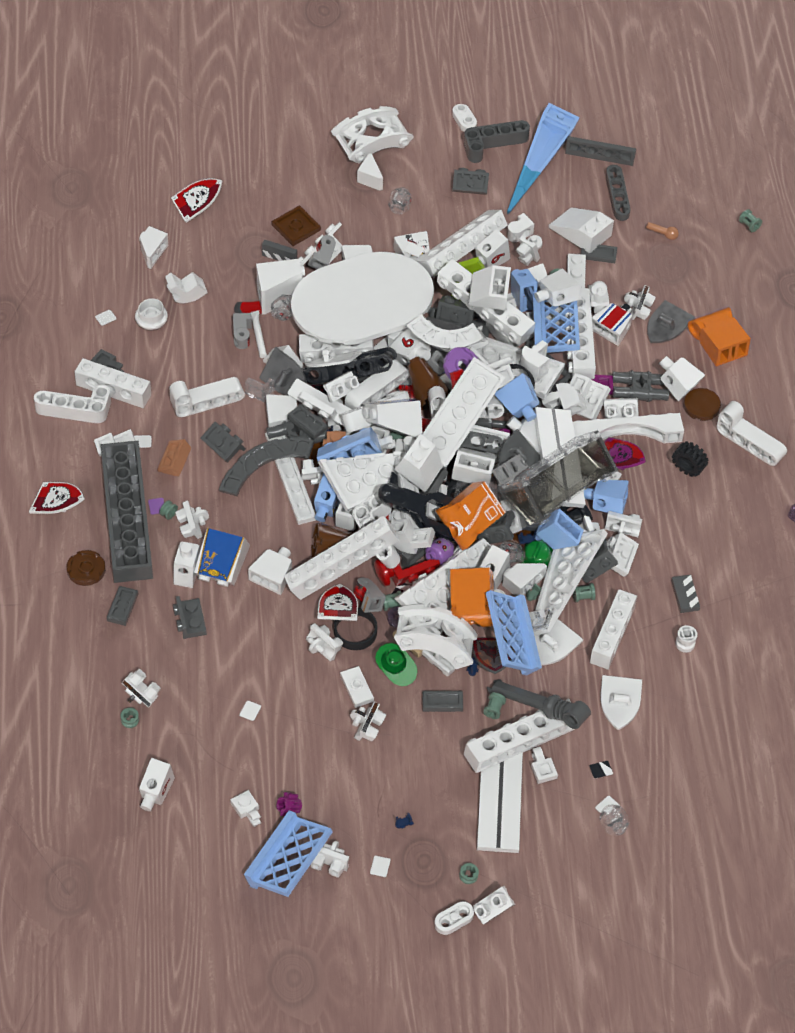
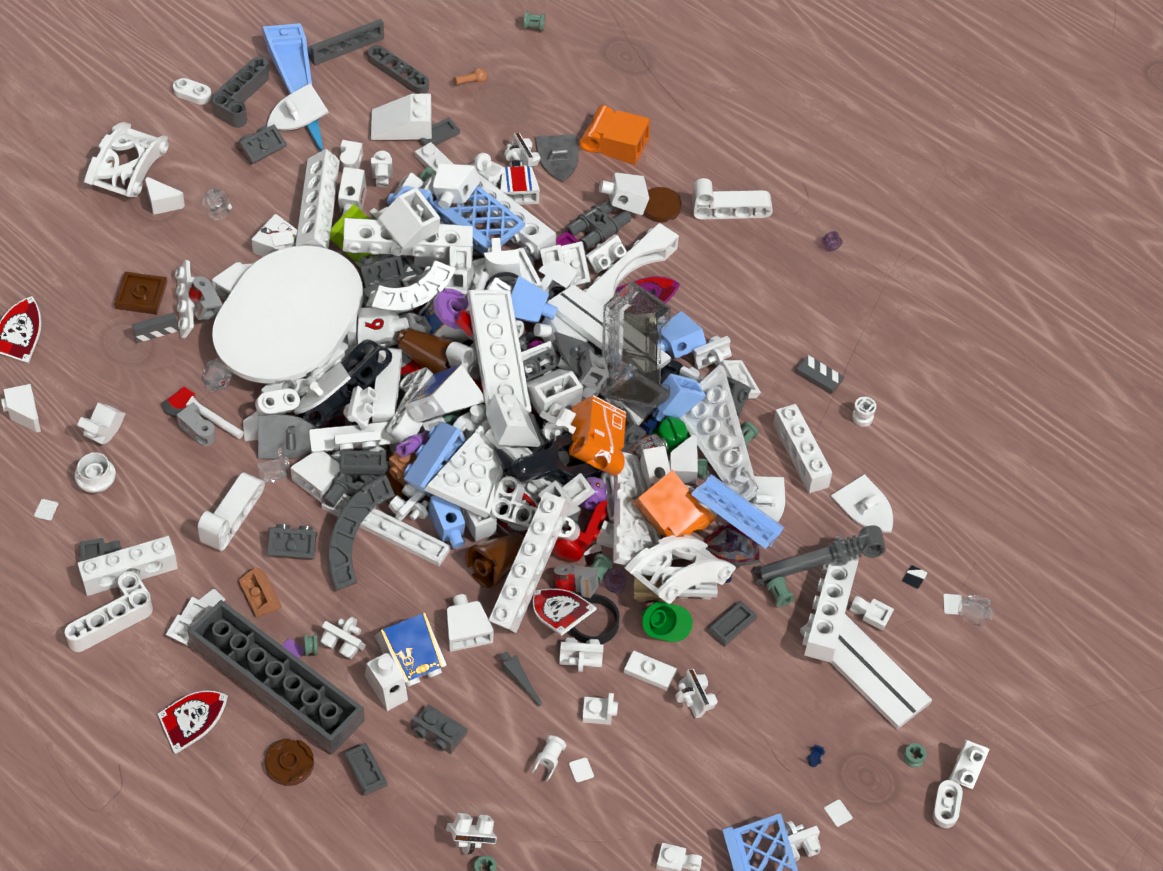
camera: 45 degrees left, 0 degrees up
white slope [256,259,305,314] -> none
magenta gear [276,792,302,816] -> none
black tyre [672,441,709,477] -> none
none -> white plate [255,389,300,415]
none -> white shield [267,83,329,131]
none -> medium lavender pin [396,430,430,457]
none -> white brick [447,245,474,291]
none -> dark grey piece [500,652,542,706]
none -> white piece [531,735,567,781]
none -> white hips [539,402,576,440]
none -> white bracket [582,693,618,725]

